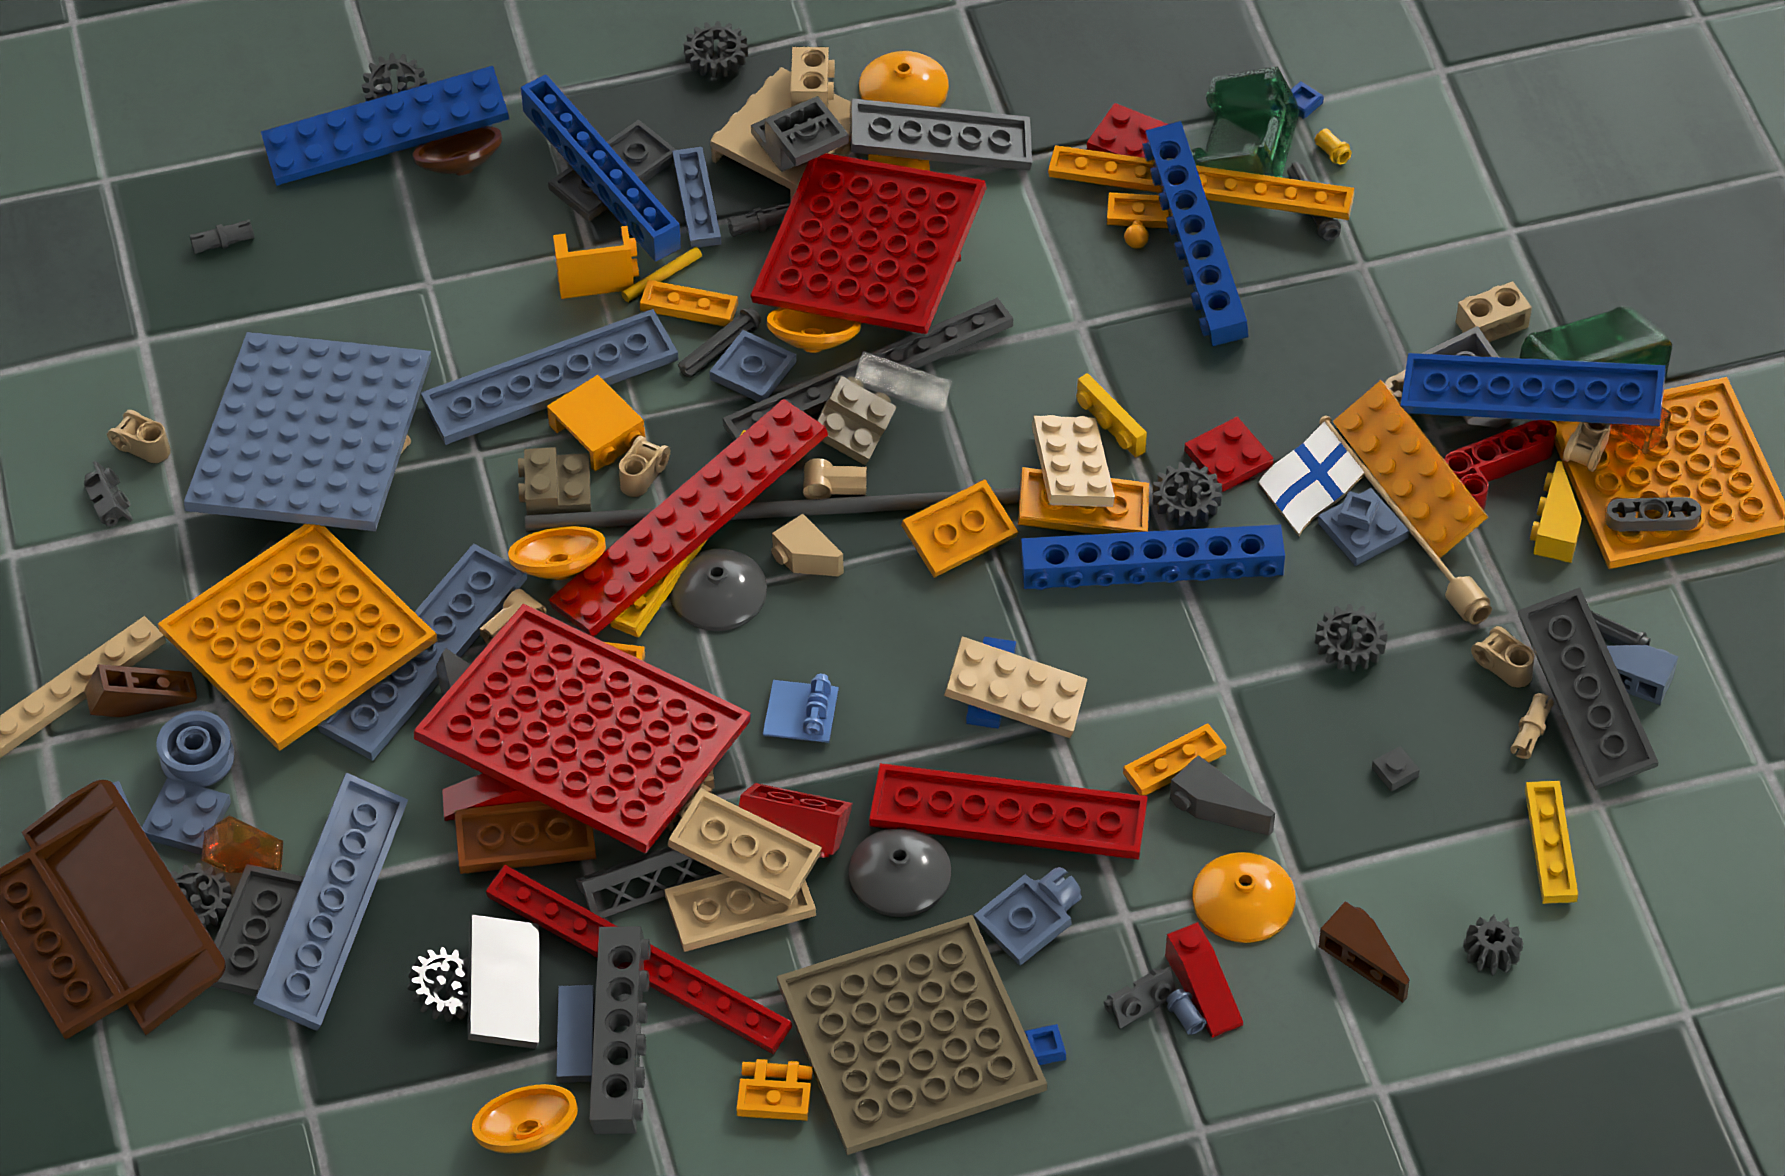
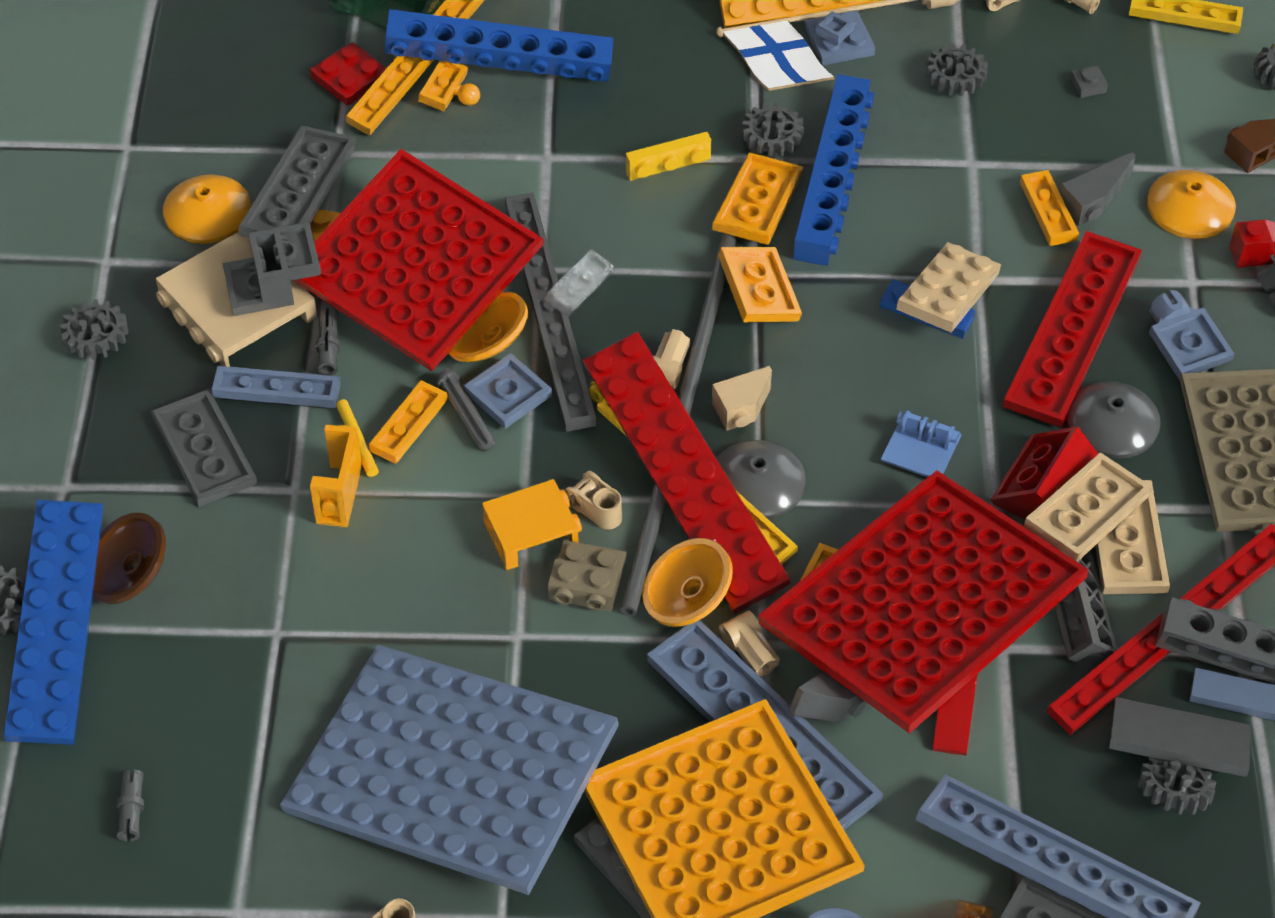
camera: 75 degrees left, 0 degrees up
sand blue plate [421,309,679,445] -> none
dark orange plate [454,801,596,874] -> none
blue brick [521,74,681,262] -> none
tan brick [791,47,835,108] -> none
dark tan plate [817,376,897,465] -> none
tan plate [1032,415,1115,507] -> none
red plate [1184,416,1274,492] -> none

